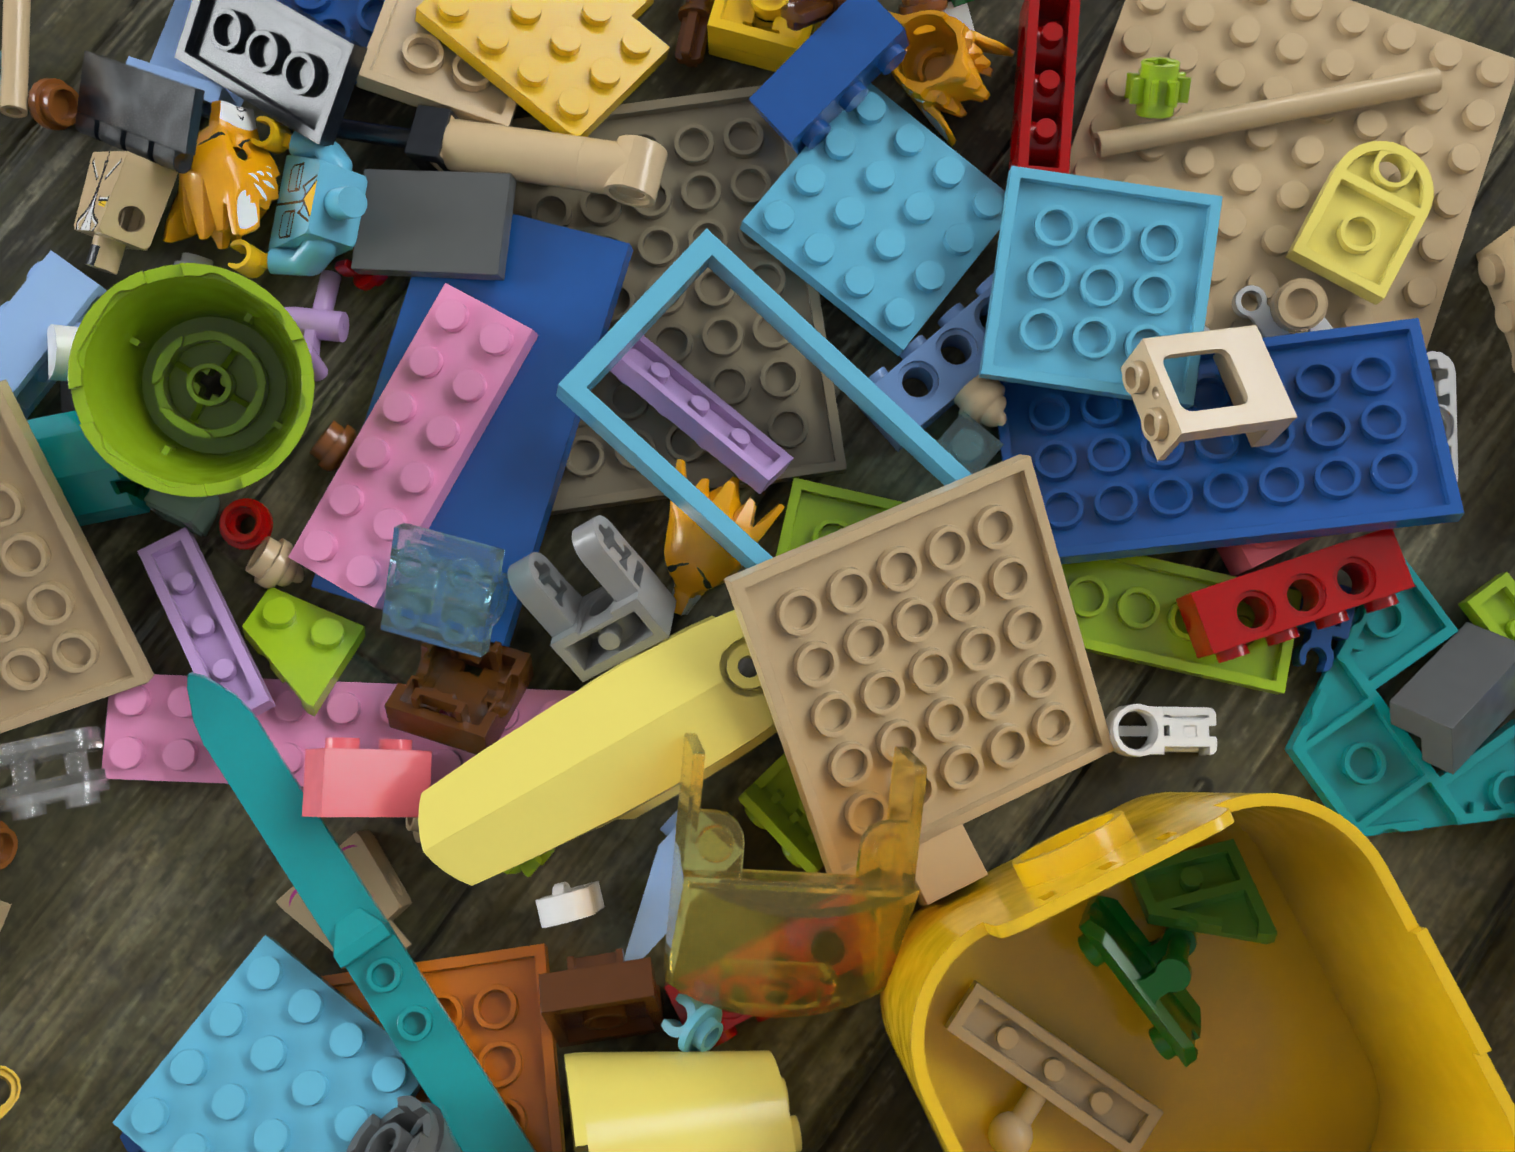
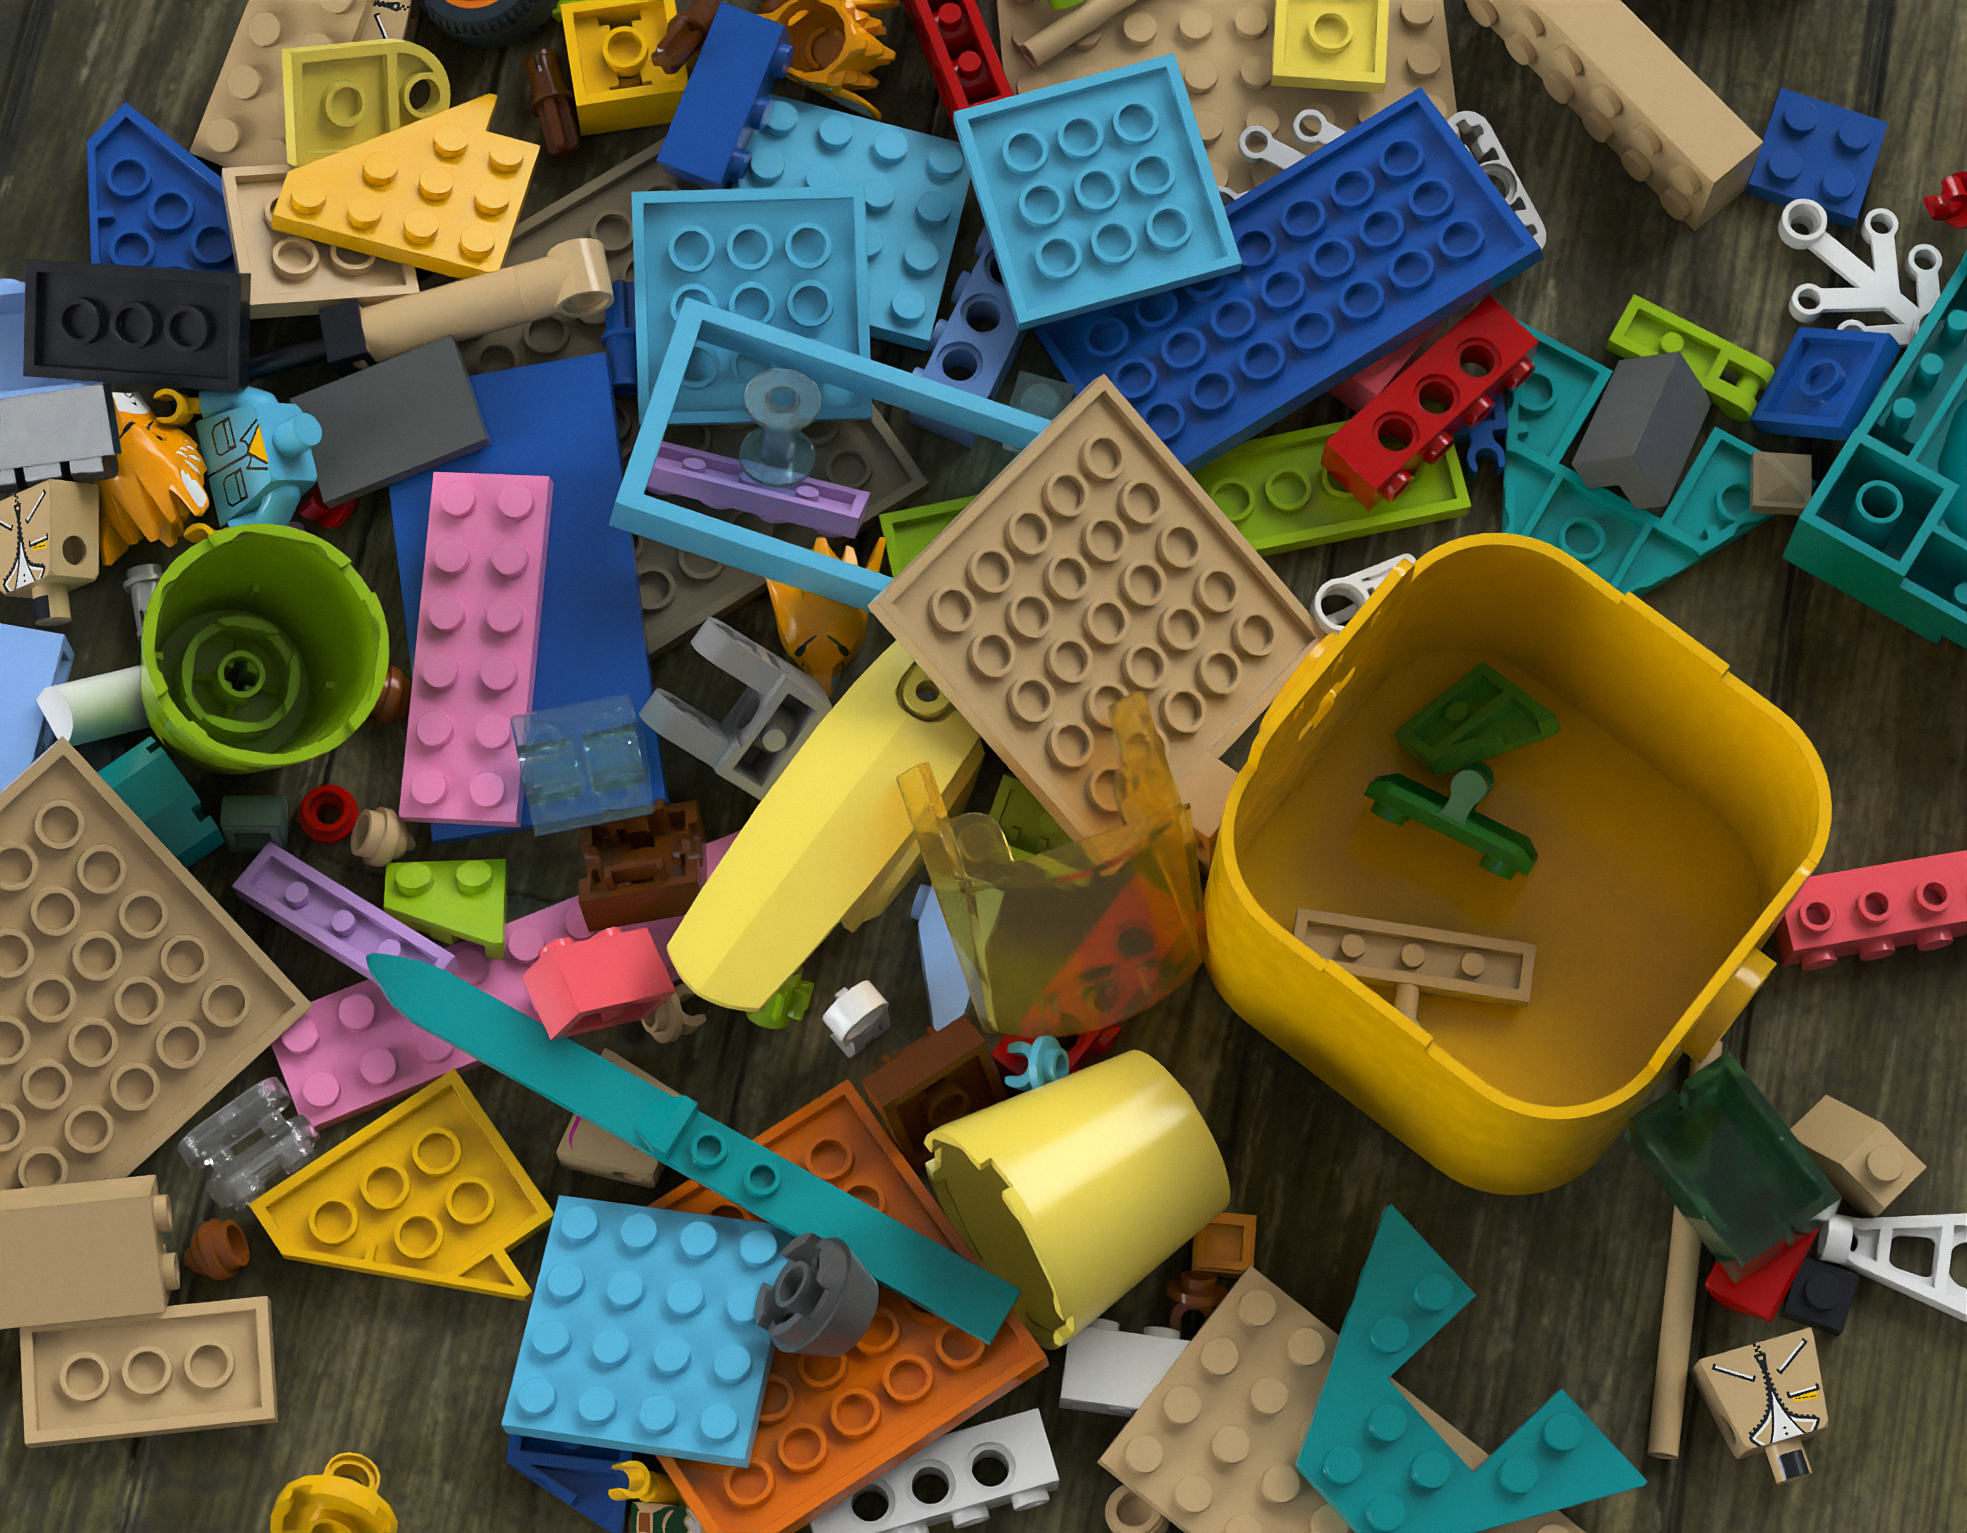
camera: 25 degrees left, 10 degrees down
tan plate [954,375,1007,427] -> none
tan window [1120,325,1297,461] -> none
tan tile [1270,278,1328,333] -> none
none -> yellow wing [248,1068,554,1301]
none -> blue axle [601,280,638,397]
none -> medium azure plate [631,185,873,427]
none -> clear light blue piece [739,368,822,488]

